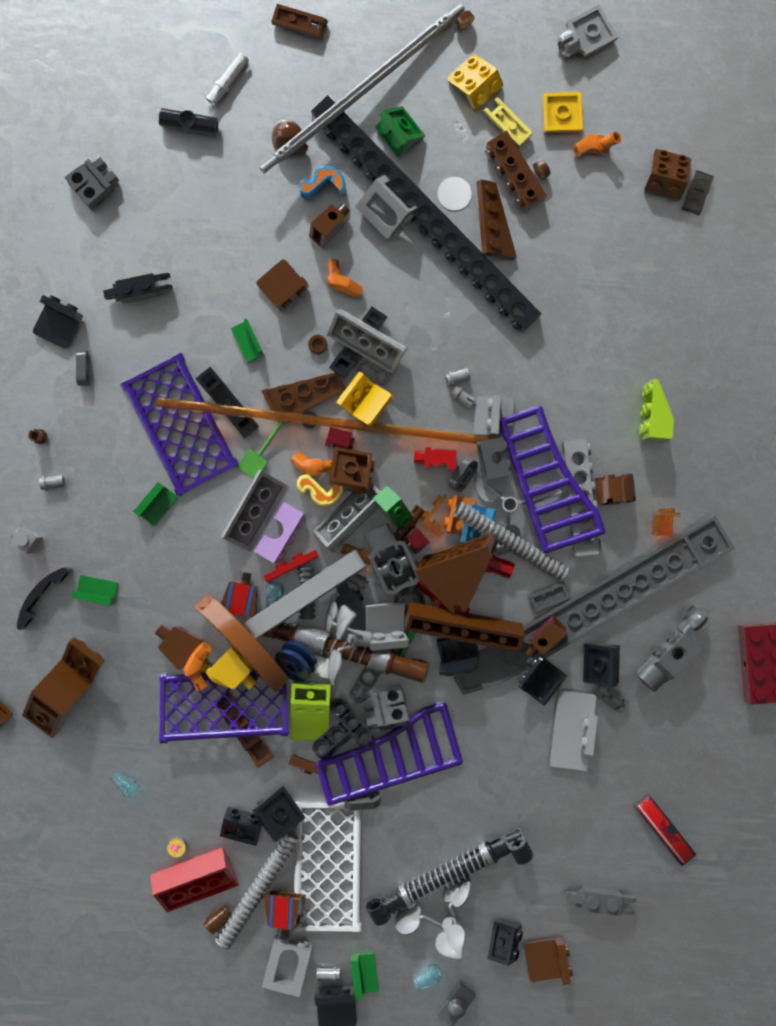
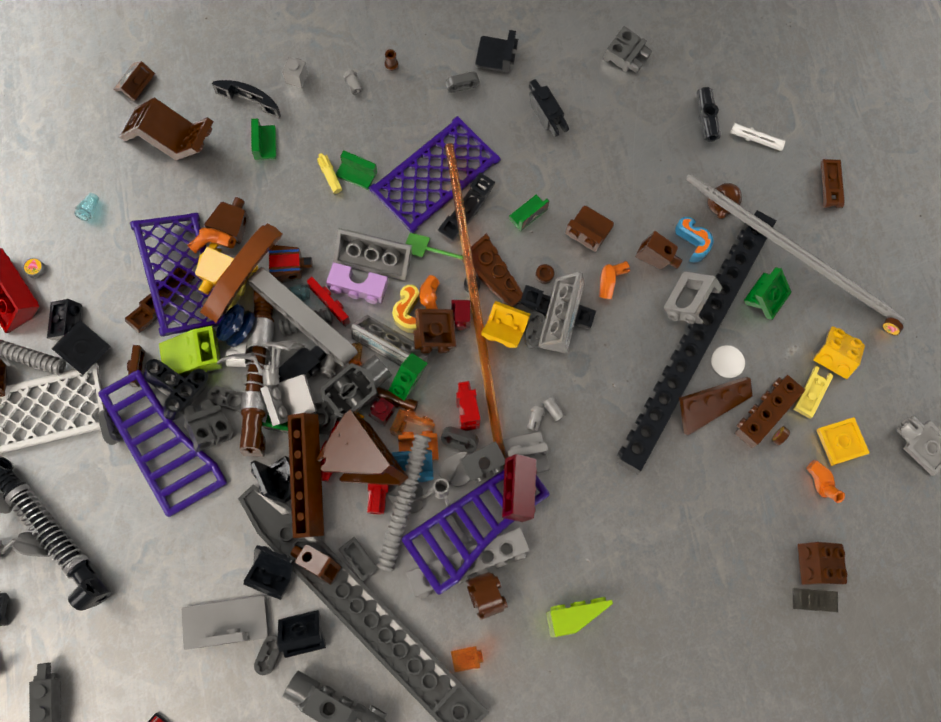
camera: 65 degrees right, 15 degrees down
none -> light yellow piece [317,153,342,194]
none -> dark red brick [502,454,537,522]

